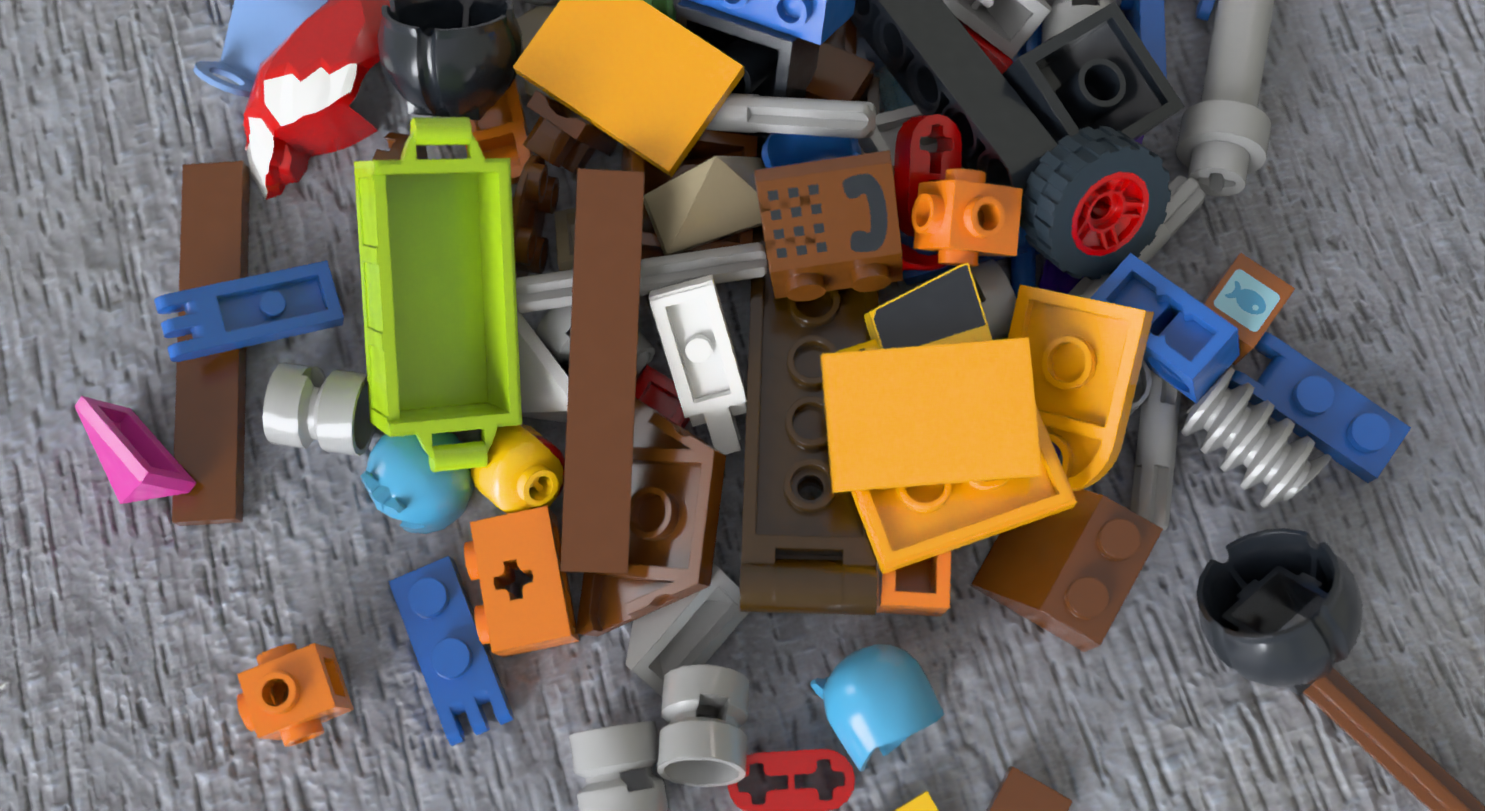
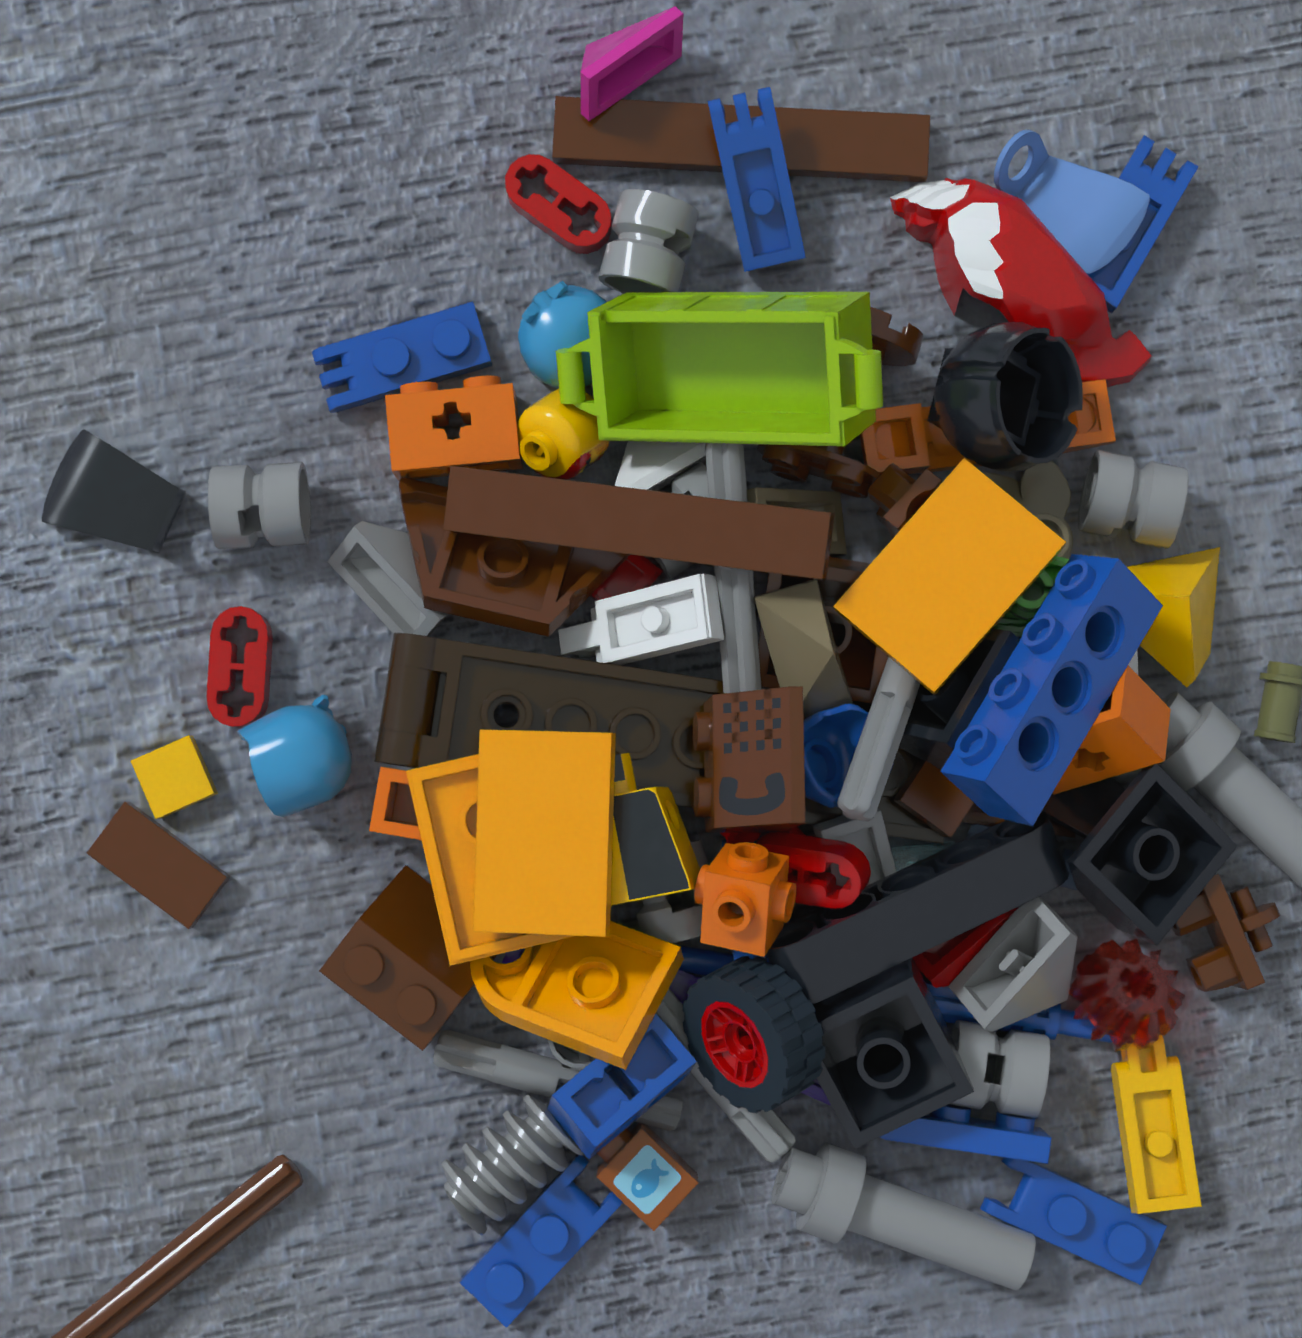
camera: 90 degrees right, 10 degrees up
orange brick [237,643,354,747] -> none
light grey wheel [657,664,749,787] -> none
black piece [1196,528,1363,696] -> none
none -> red beam [505,154,612,254]

